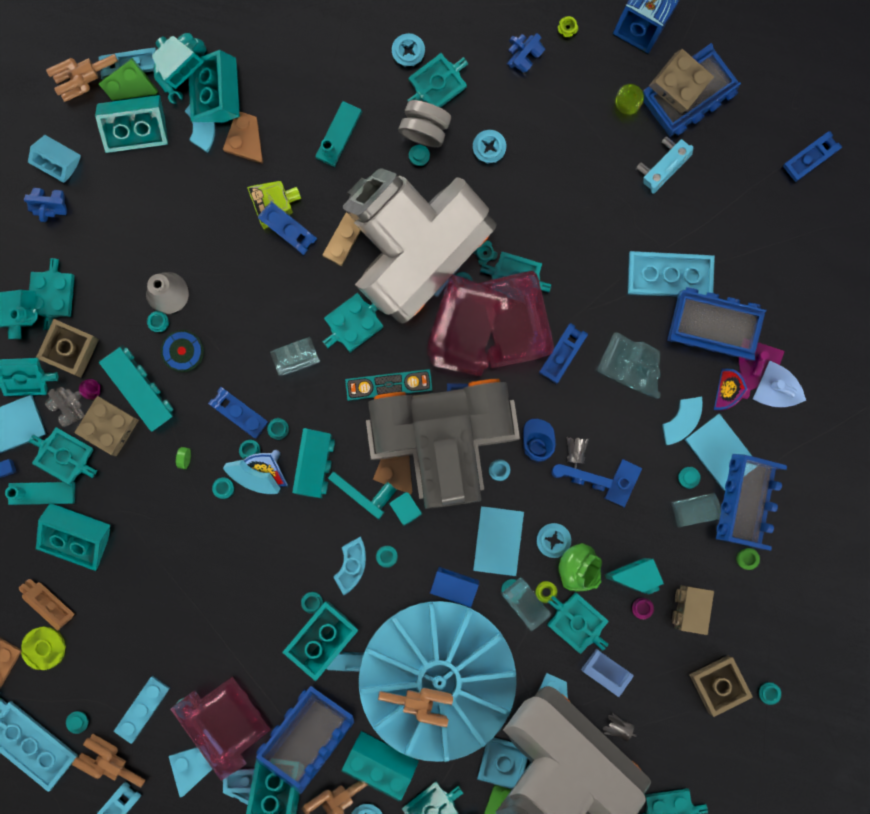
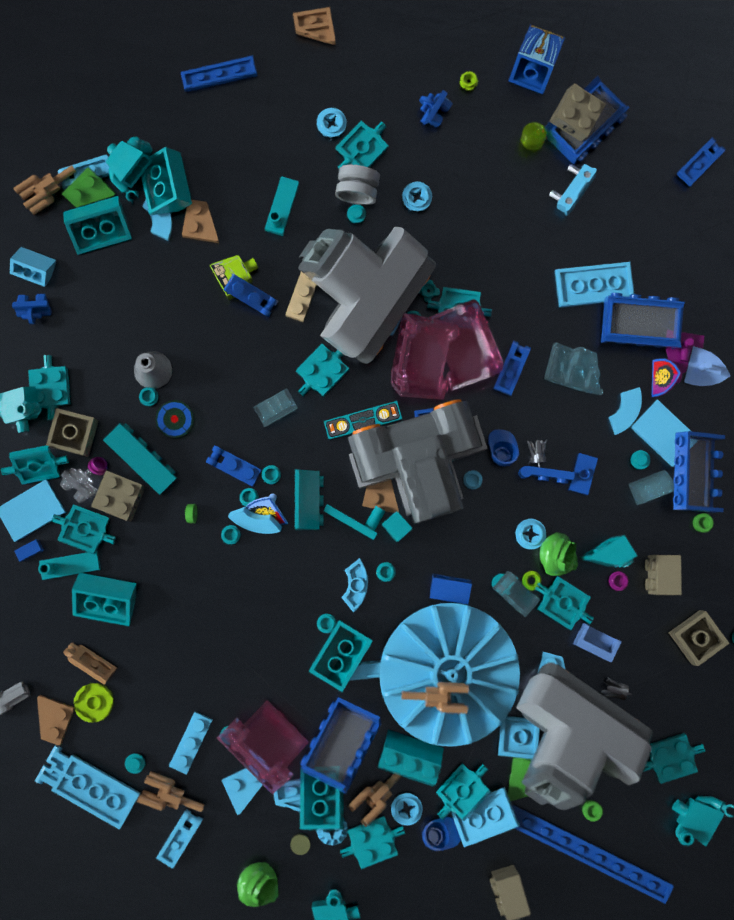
camera: 15 degrees left, 0 degrees up
medium azure tile [473,506,524,576] -> none

